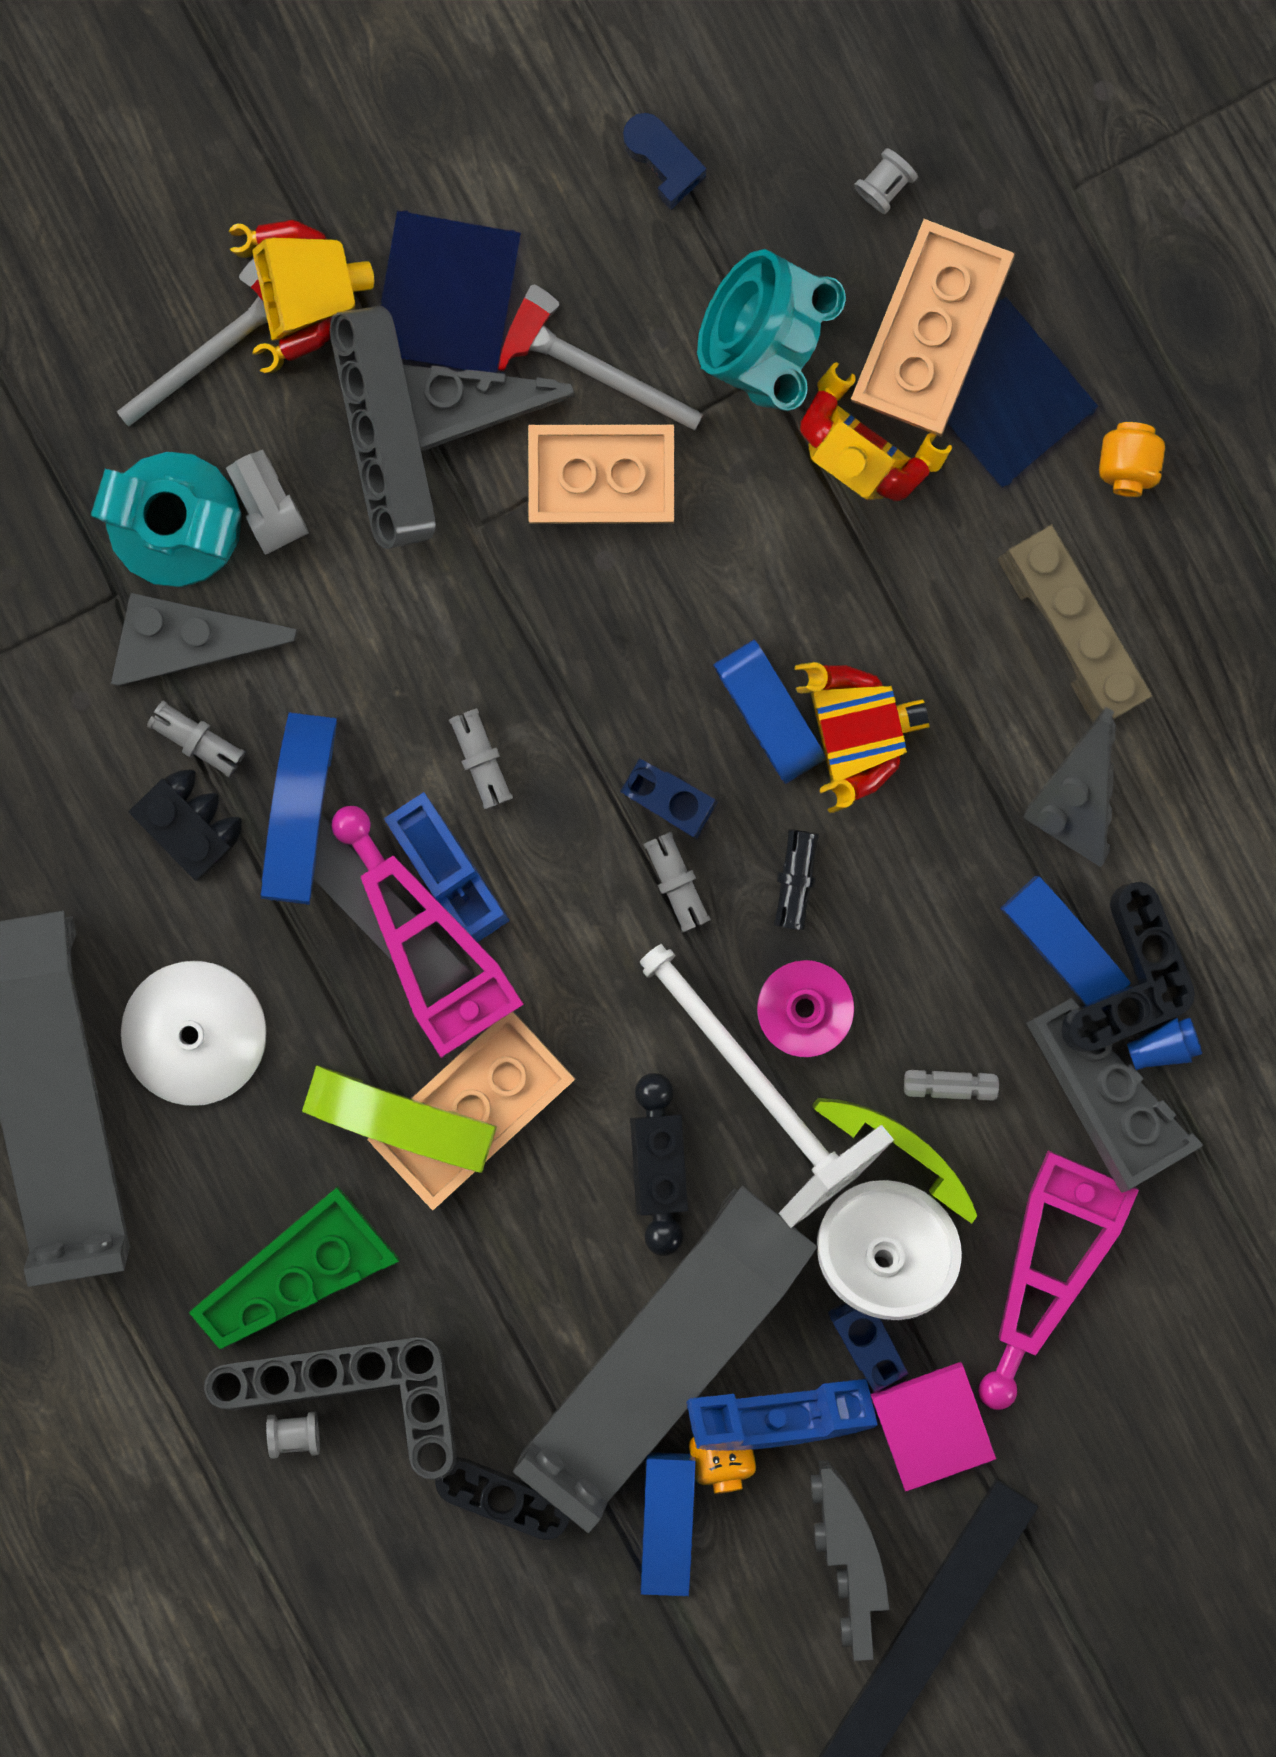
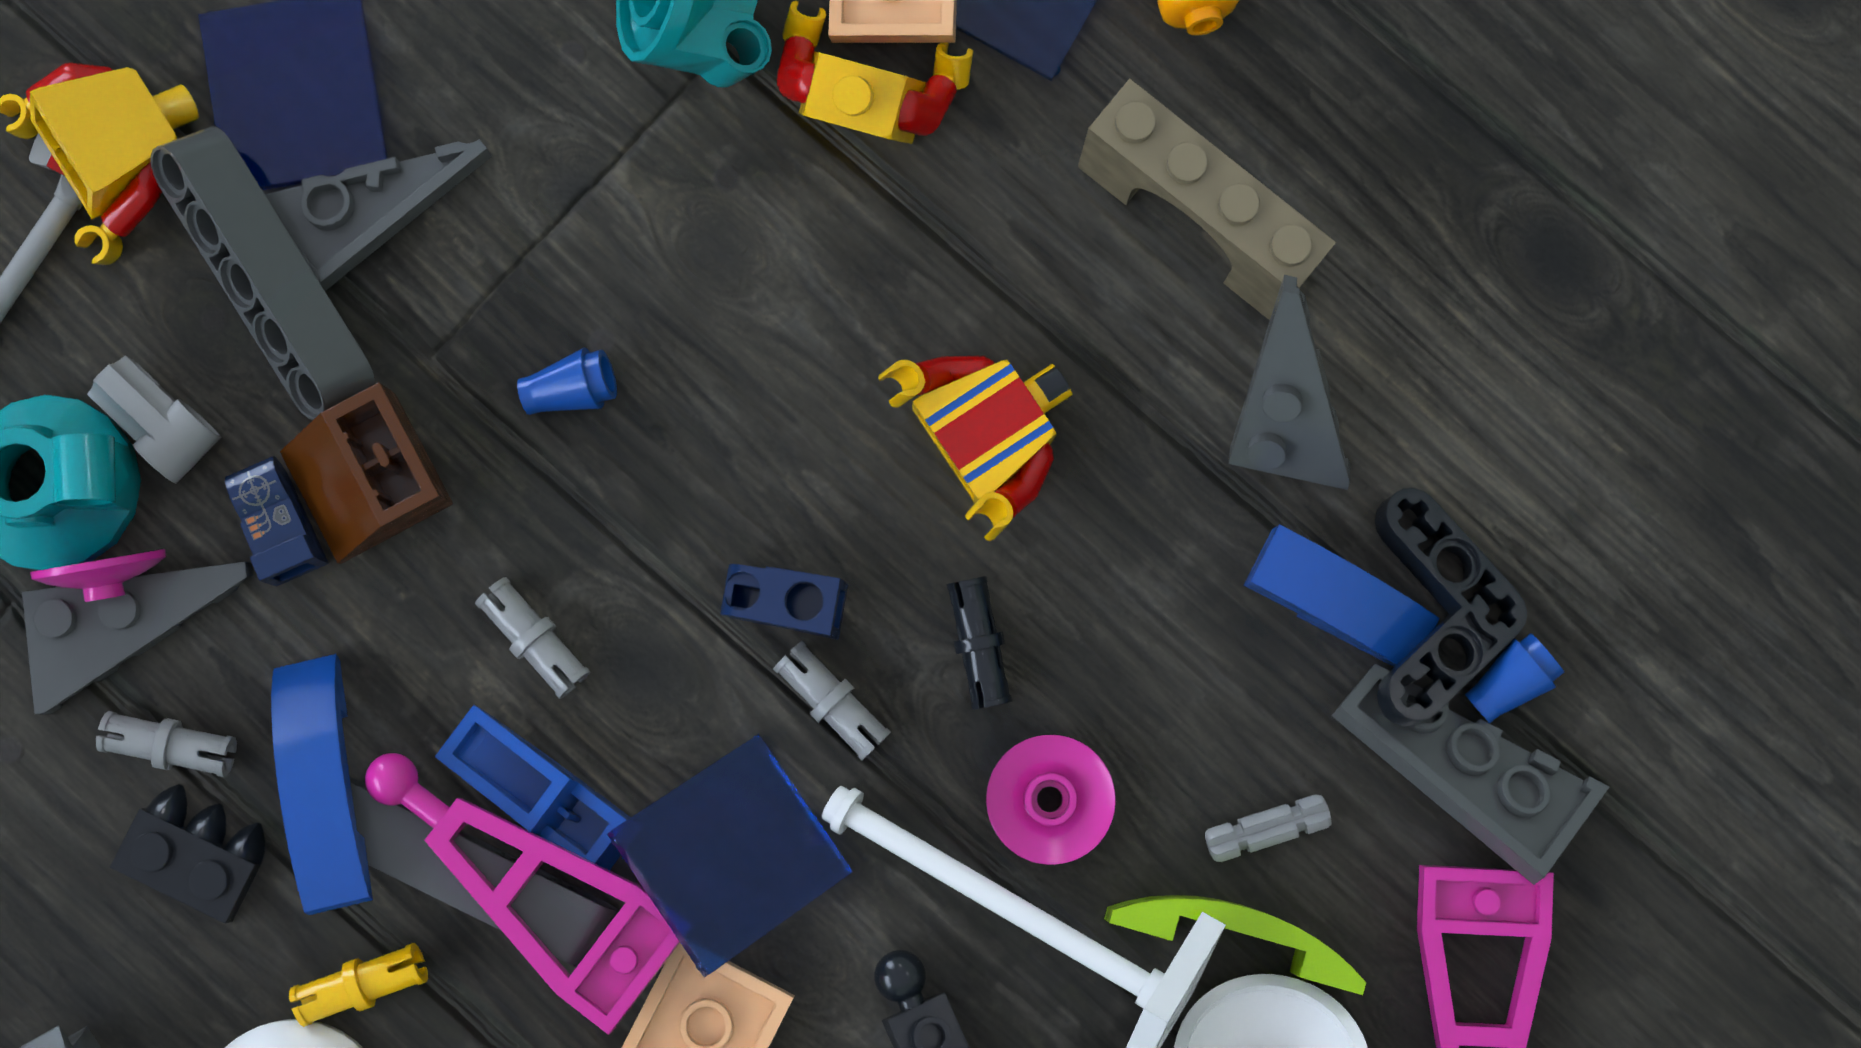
camera: 25 degrees left, 5 degrees down
light grey piece [498,285,703,431] -> none
light nougat plate [528,425,674,524] -> none
blue beam [713,639,827,784] -> none
none -> dark pink dish [30,549,166,602]
none -> dark blue leg [225,456,329,587]
none -> reddish brown slope [280,382,453,564]
none -> yellow pin [289,943,428,1027]
none -> blue cone [517,347,617,415]
none -> clear blue piece [607,734,853,978]

